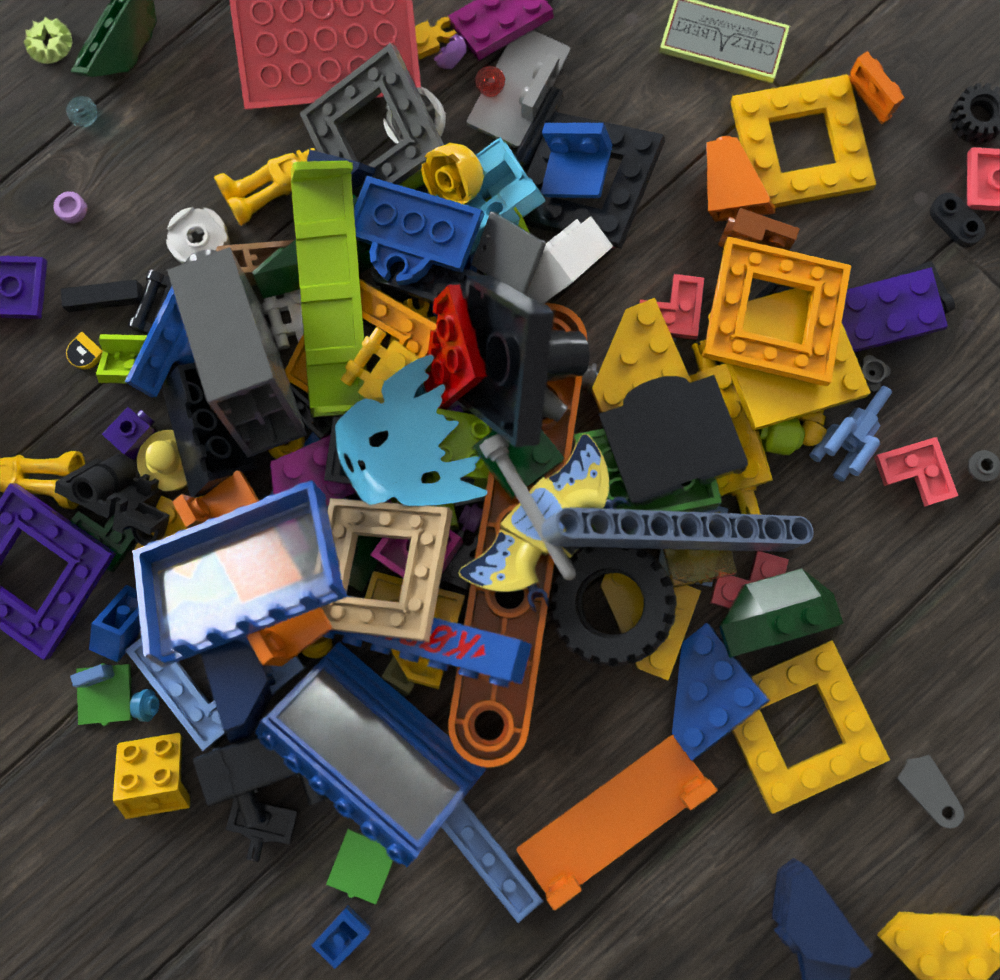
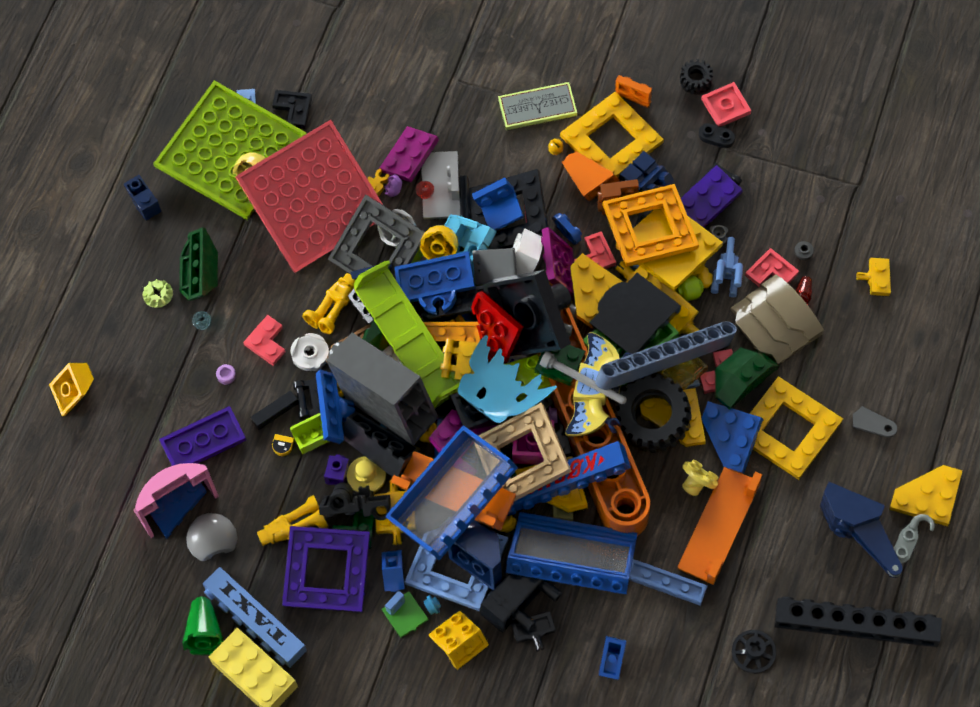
camera: 30 degrees left, 15 degrees down
bright green piece [326,829,393,905] -> none
none -> coral plate [243,315,285,366]
none -> magenta plate [541,227,574,301]
none -> yellow hinge [548,139,563,155]
none -> blue plate [552,213,582,245]
none -> dark blue hips [619,151,674,193]
none -> light yellow plate [682,460,719,496]
none -> dark tan slope [730,275,824,365]
none -> clear red cone [795,276,812,304]

